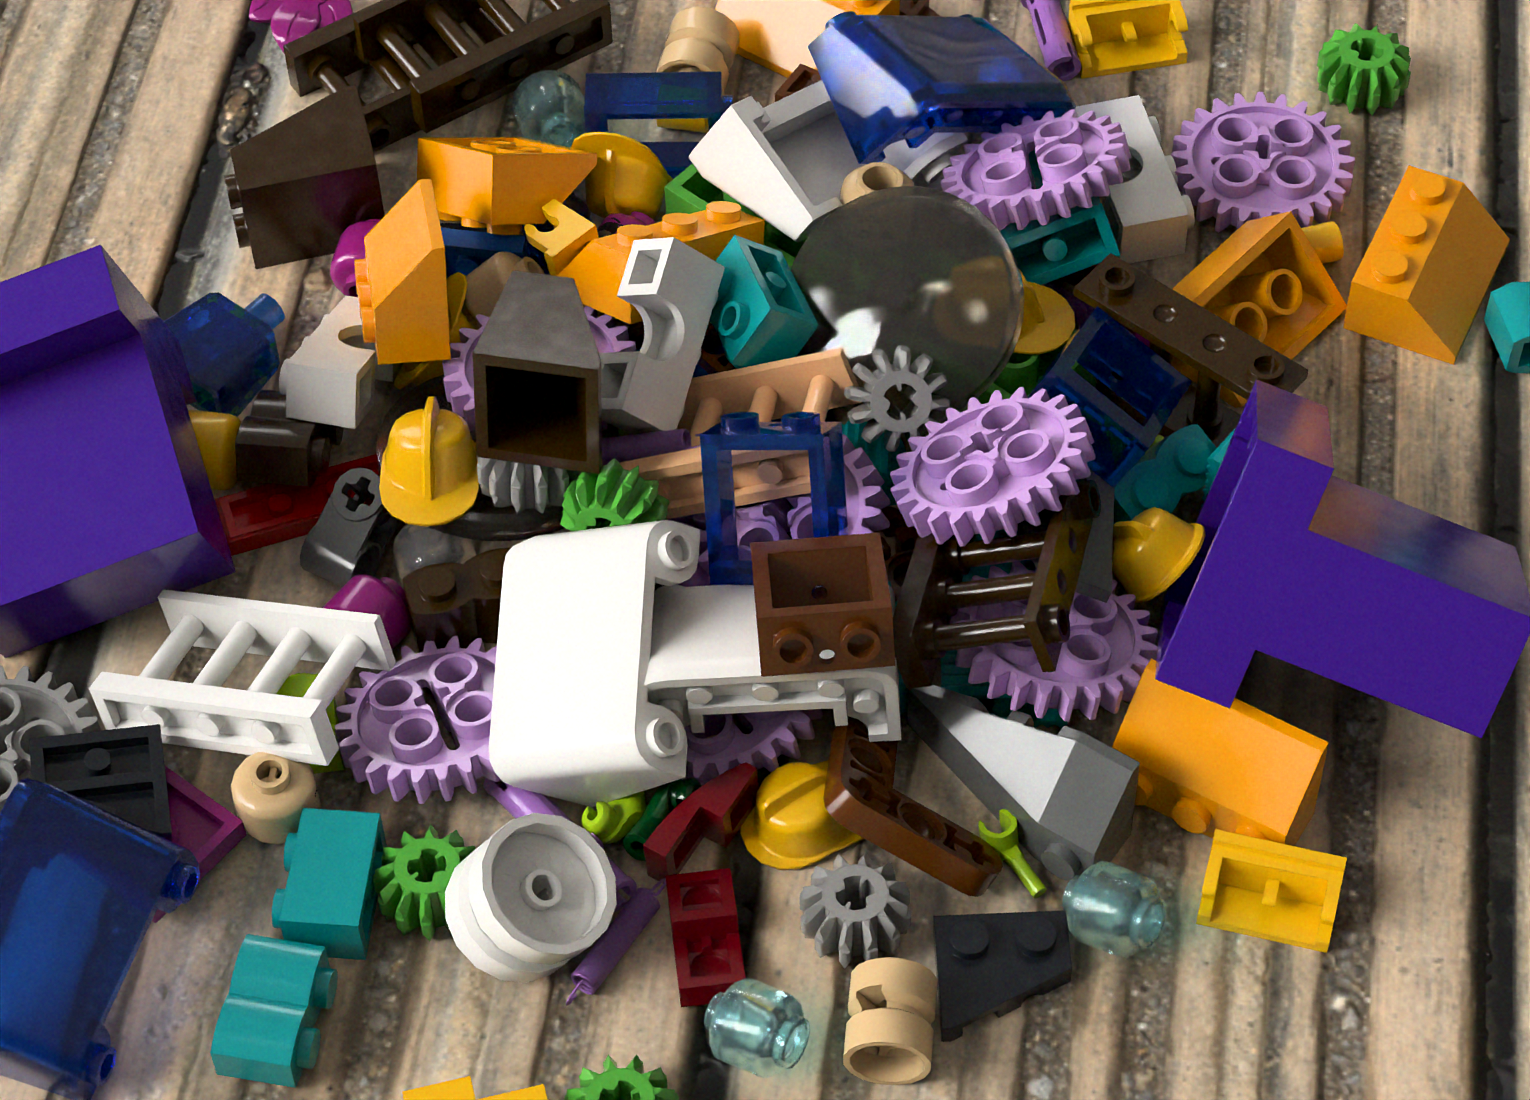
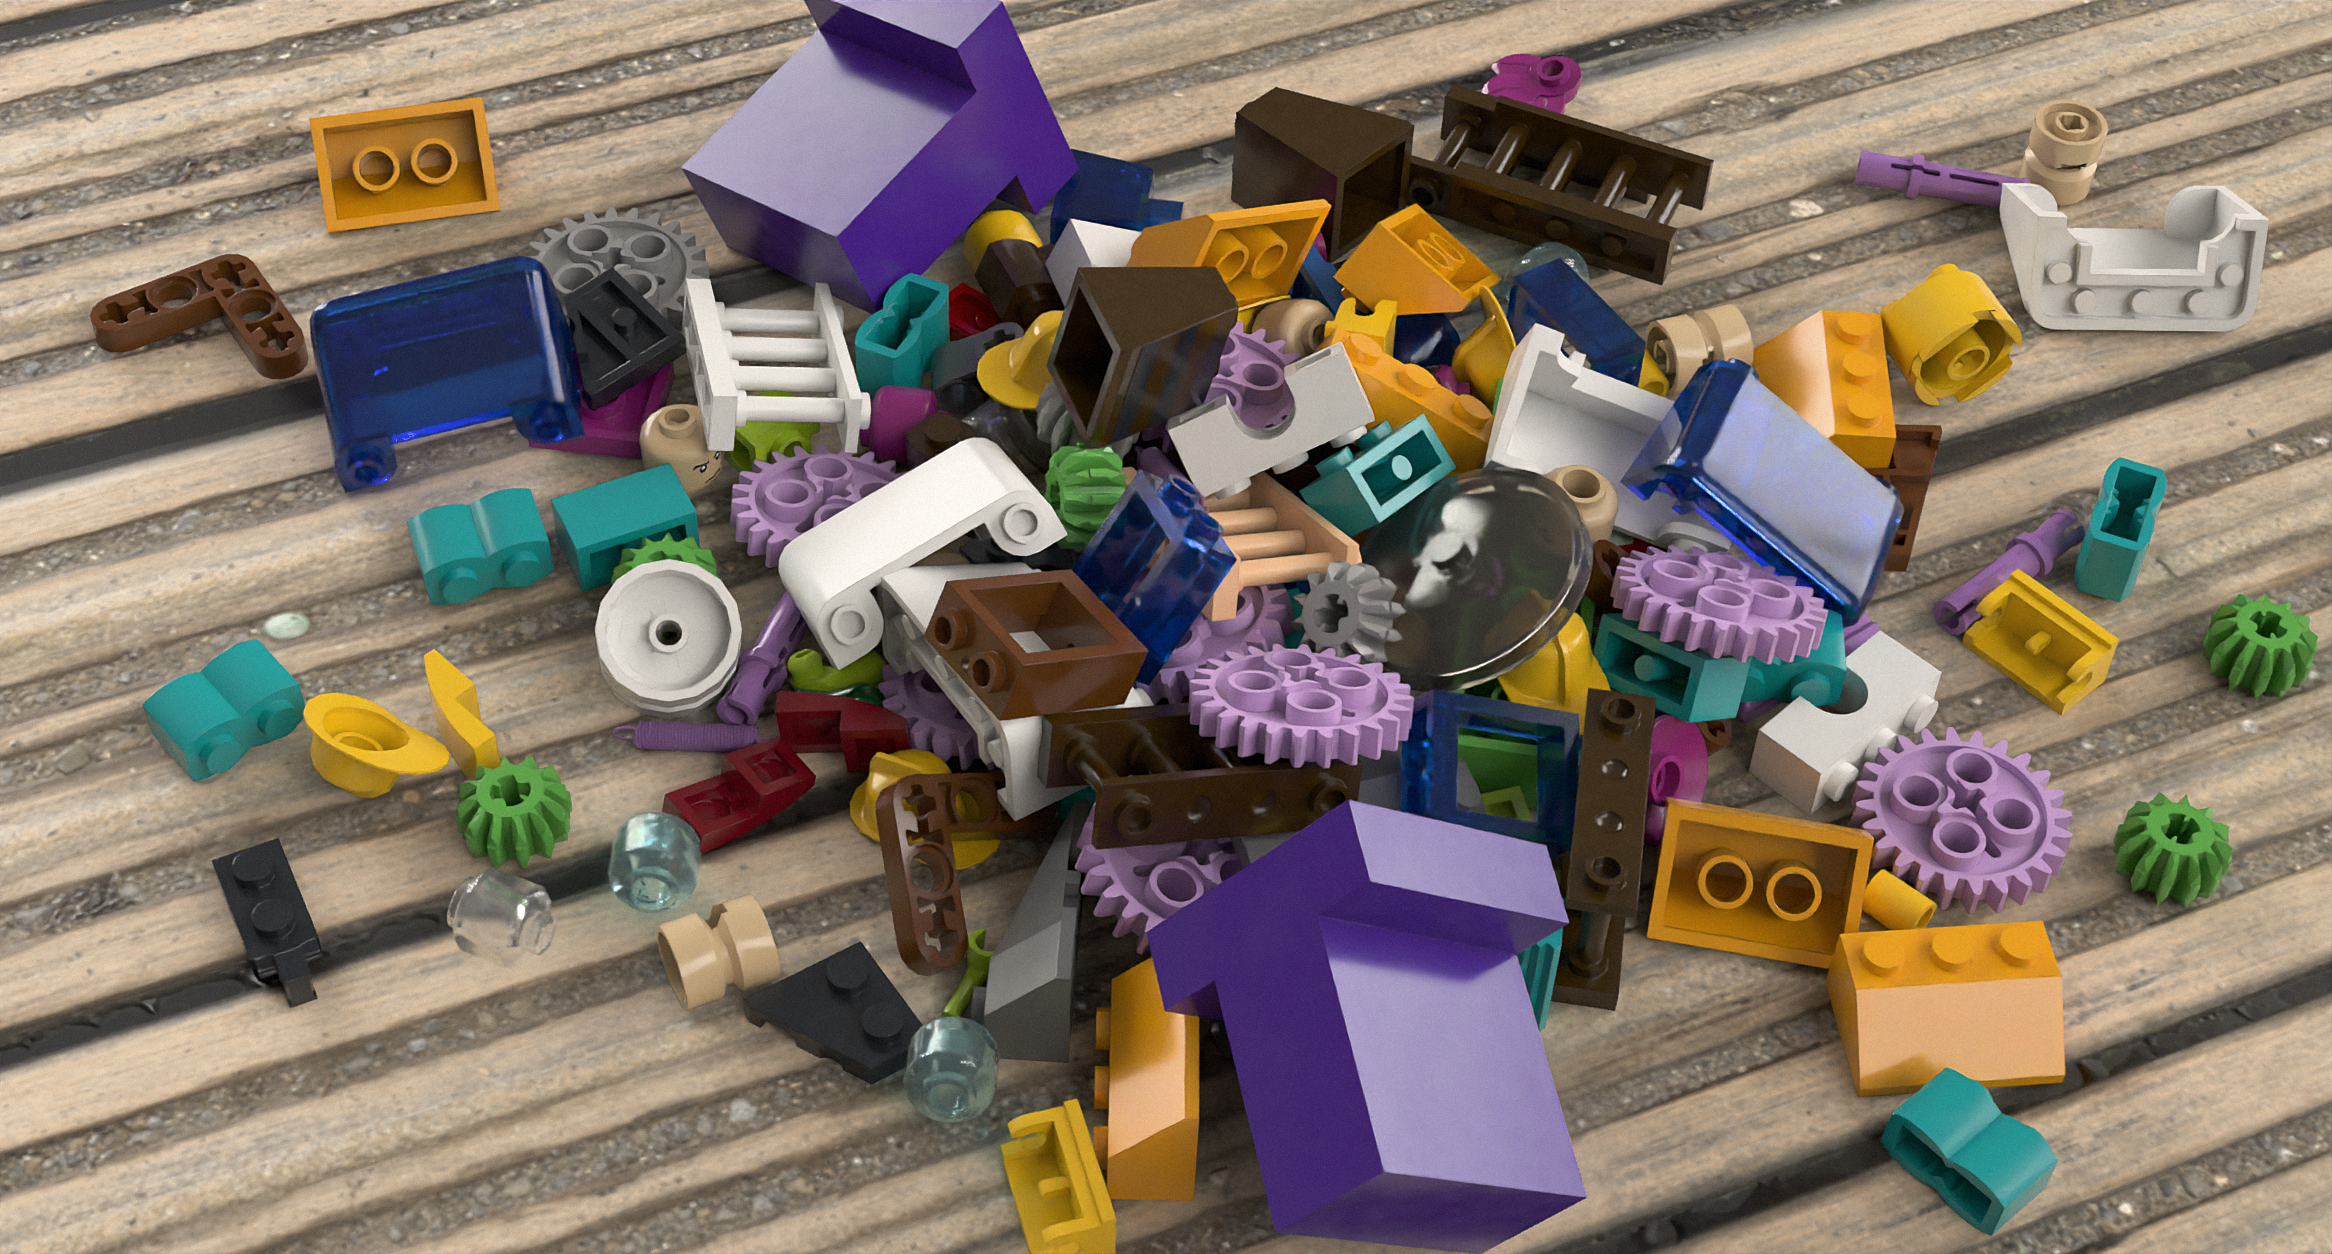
camera: 55 degrees right, 5 degrees down
light grey gear [799,852,911,969] -> none
none -> teal brick [855,273,950,399]

